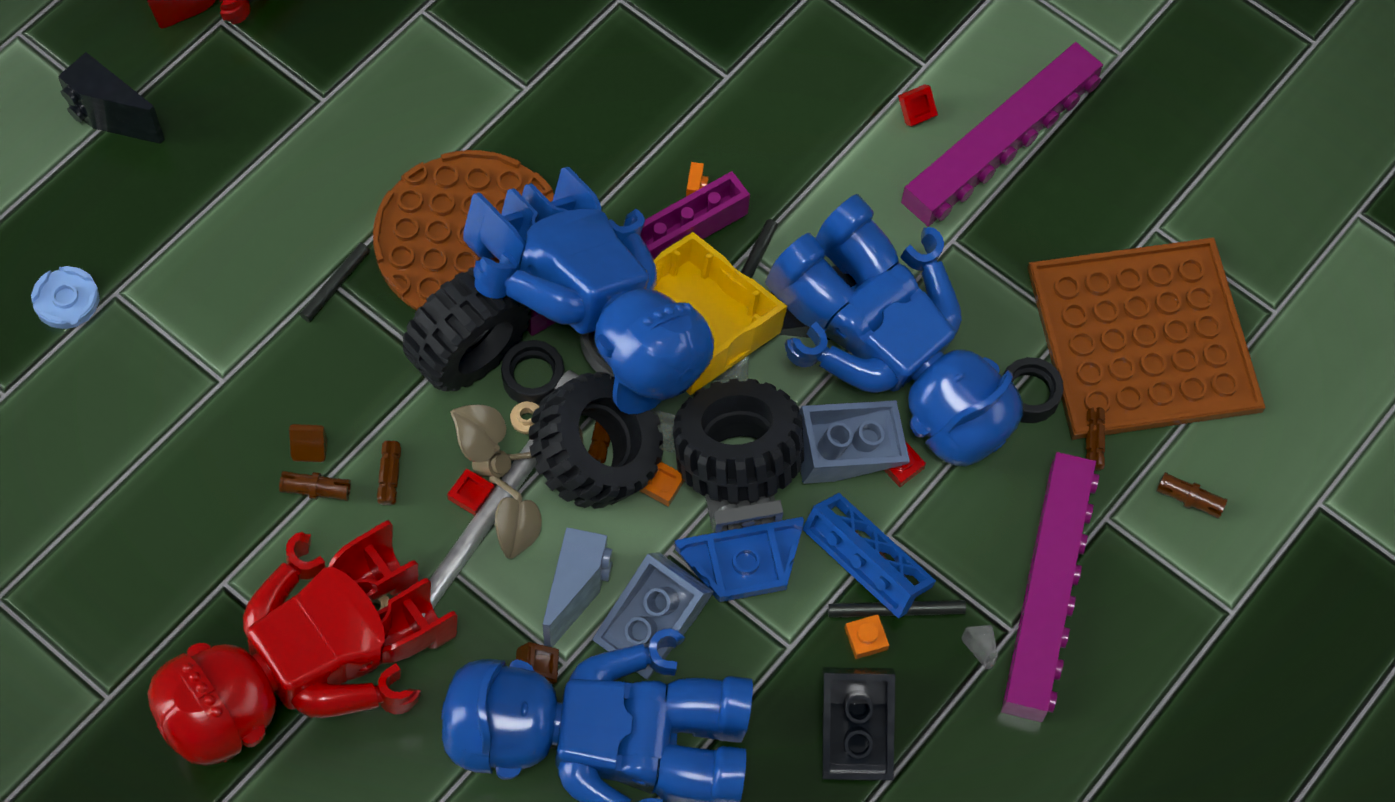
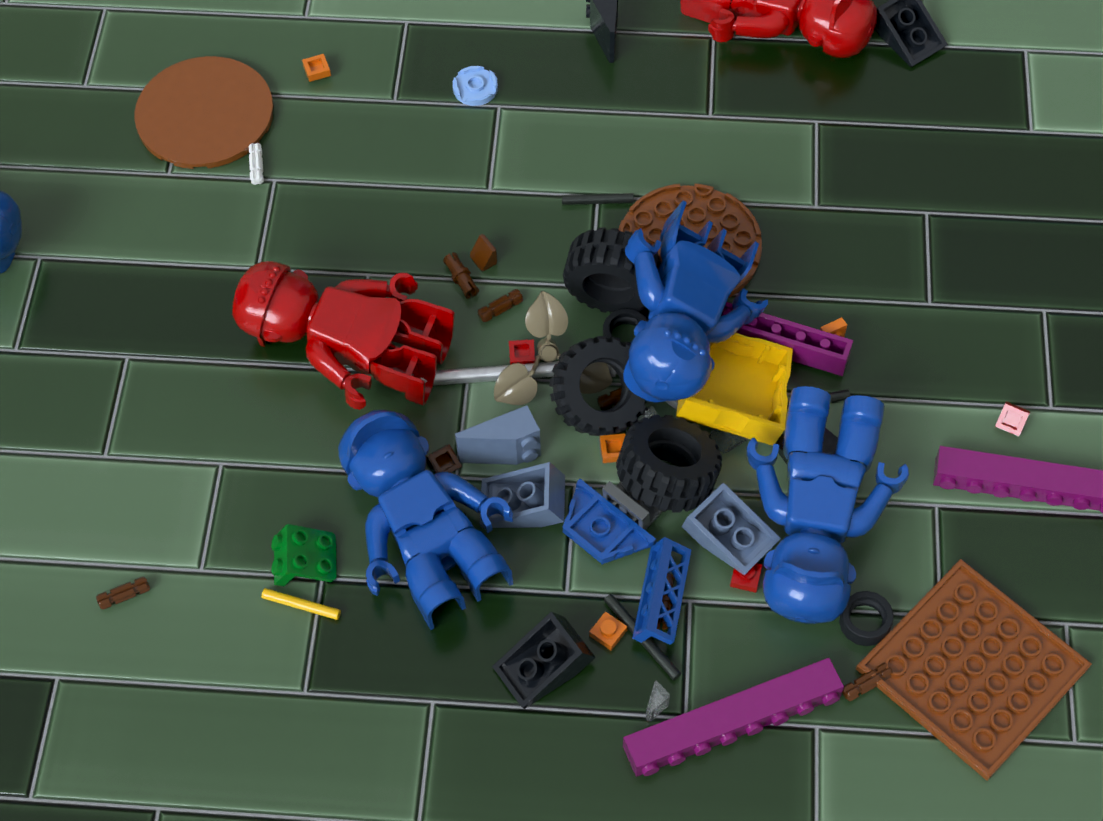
camera: 60 degrees right, 5 degrees down
reddish brown pin [1156,472,1228,519] -> none

